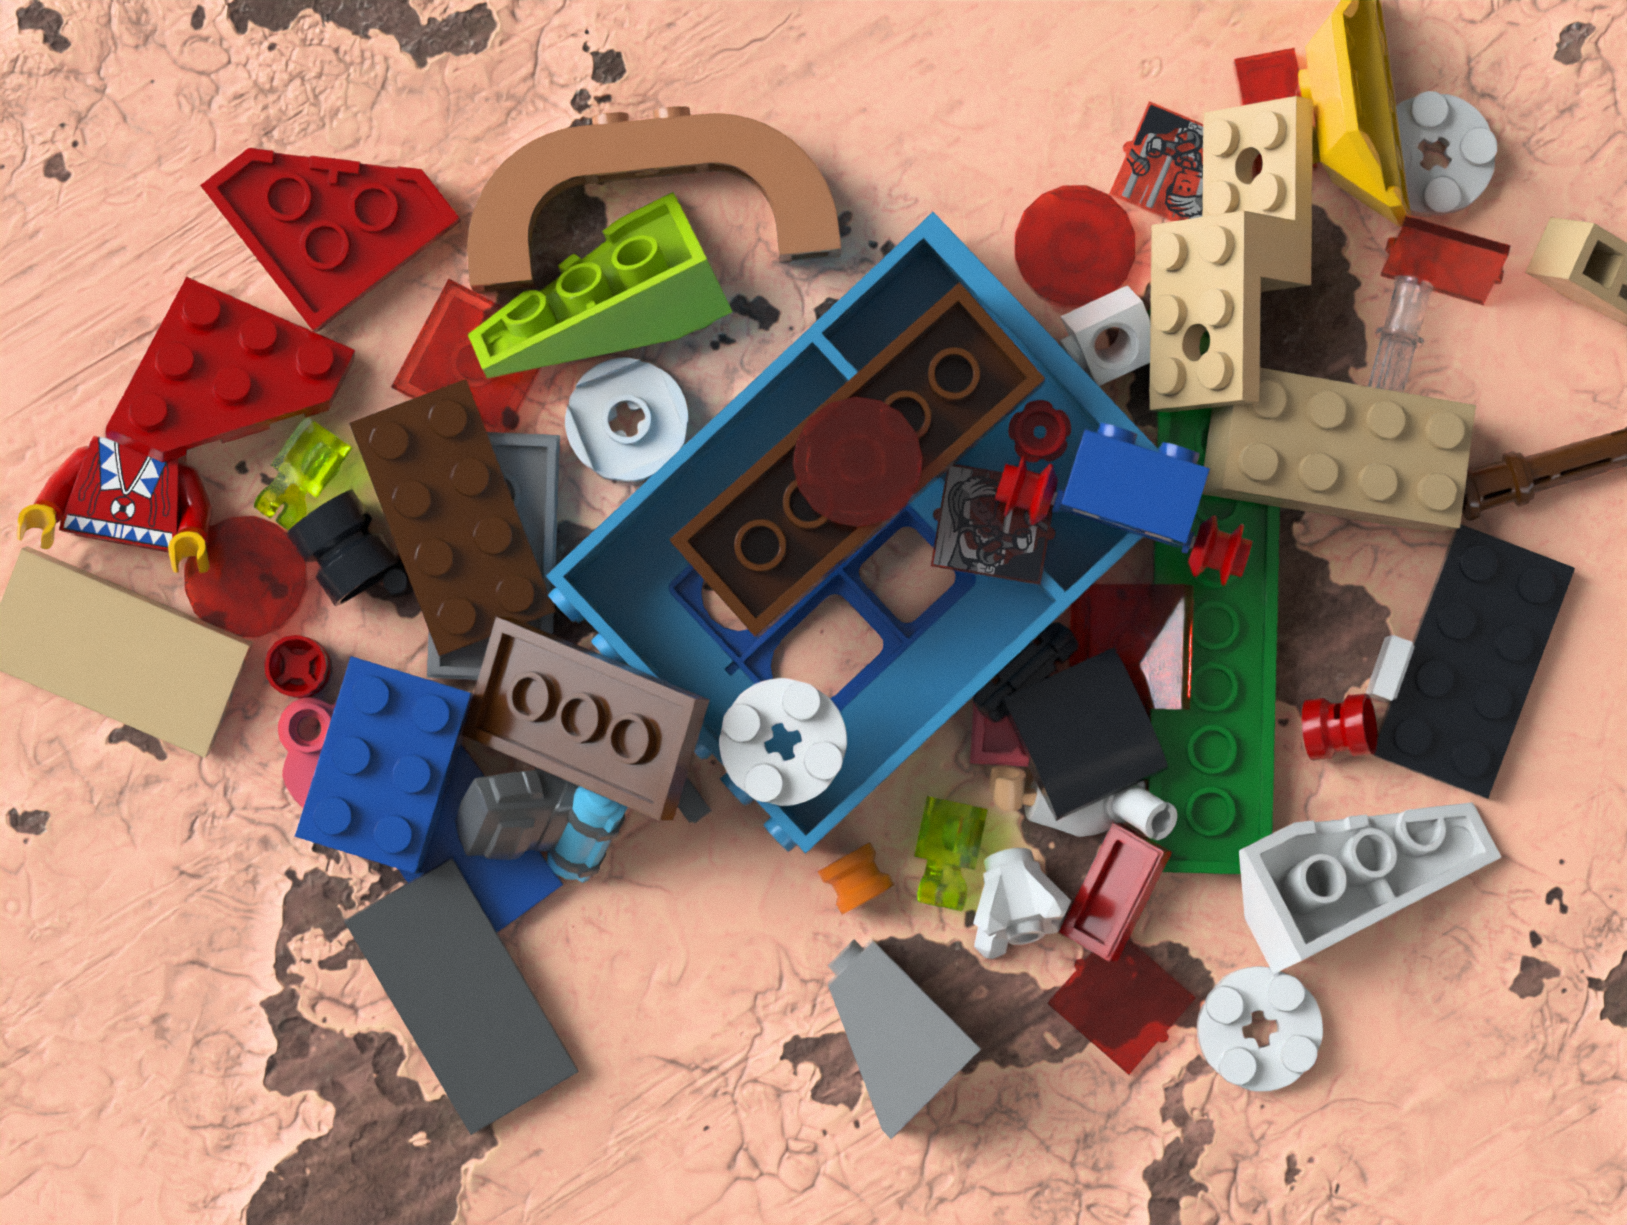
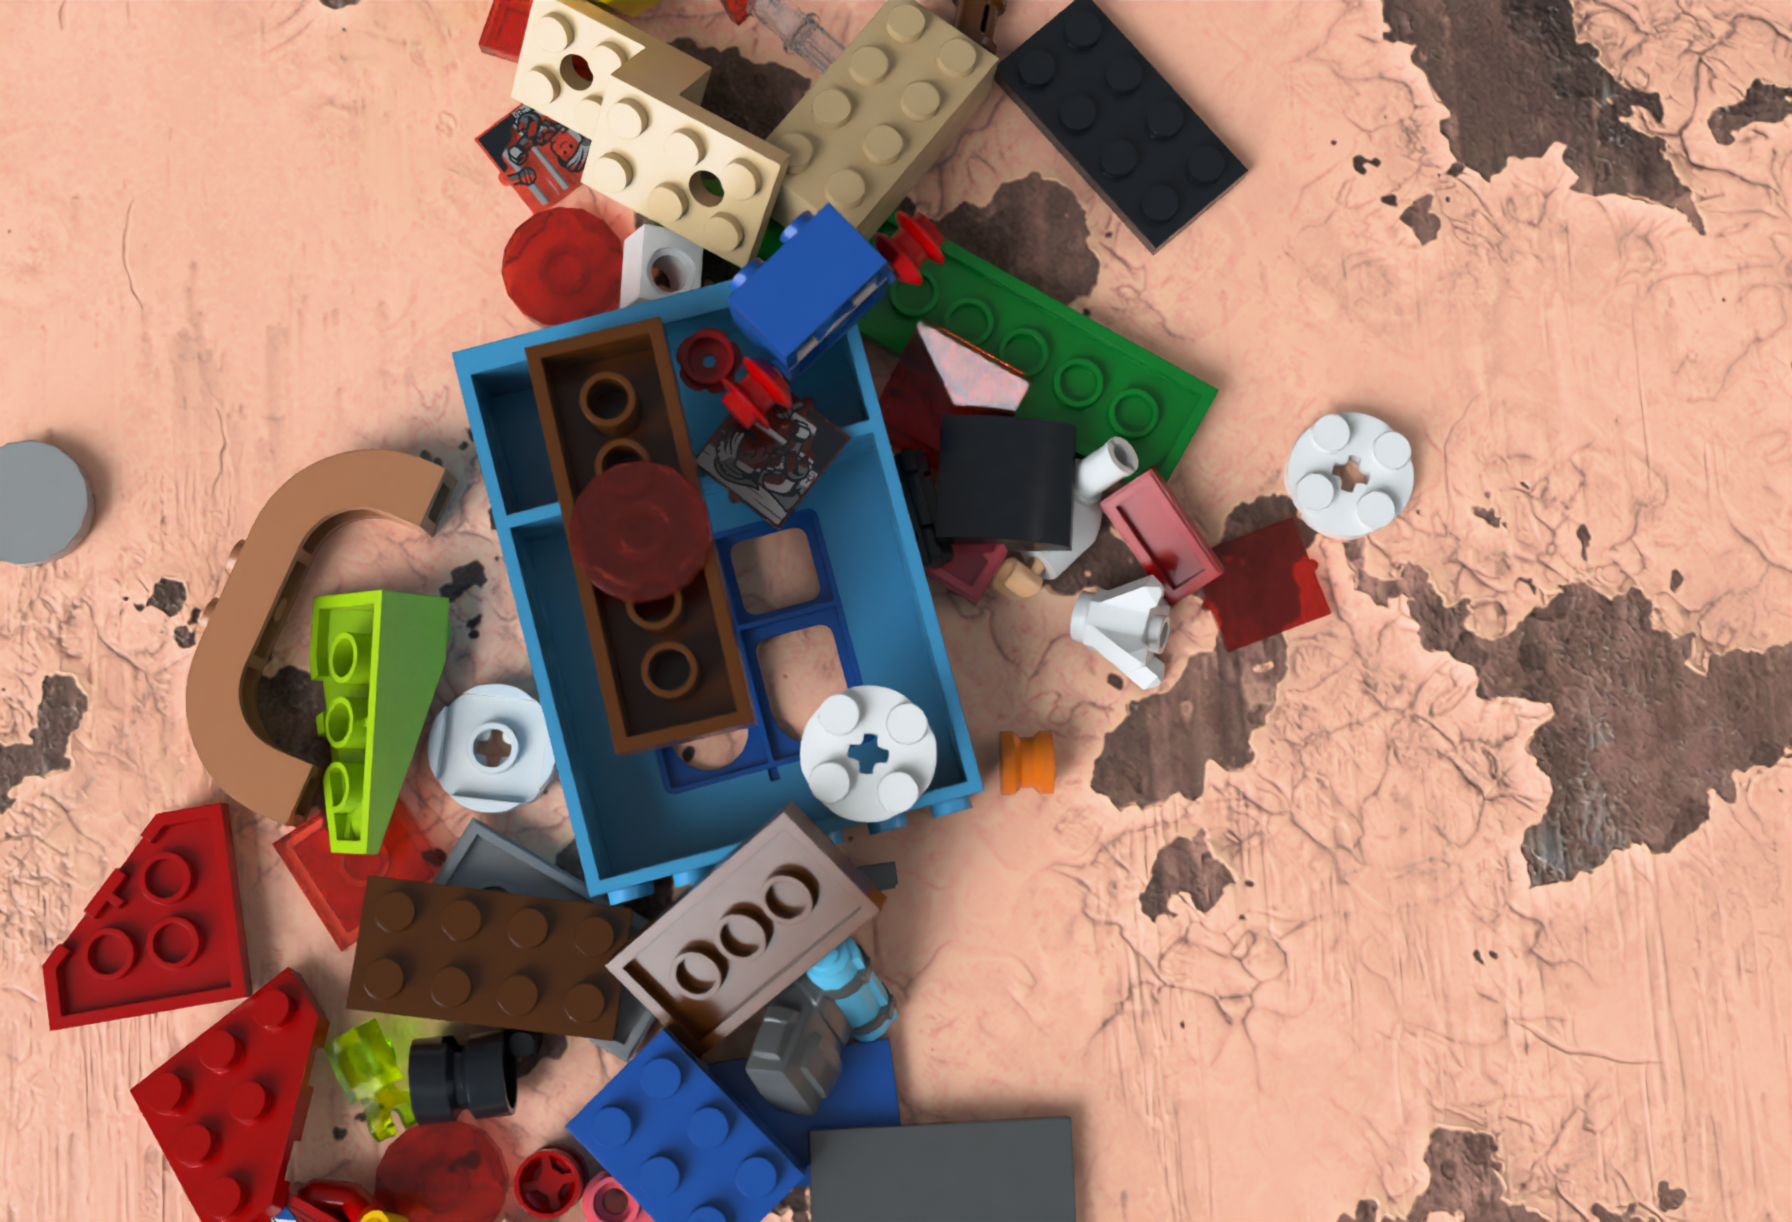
camera: 65 degrees left, 5 degrees down
light grey slope [828,938,981,1139] -> none
clear neon green plate [914,796,988,911] -> none
white wedge [1239,802,1501,974] -> none
red wheel [1302,693,1377,761] -> none
white tile [1365,635,1415,703] -> none

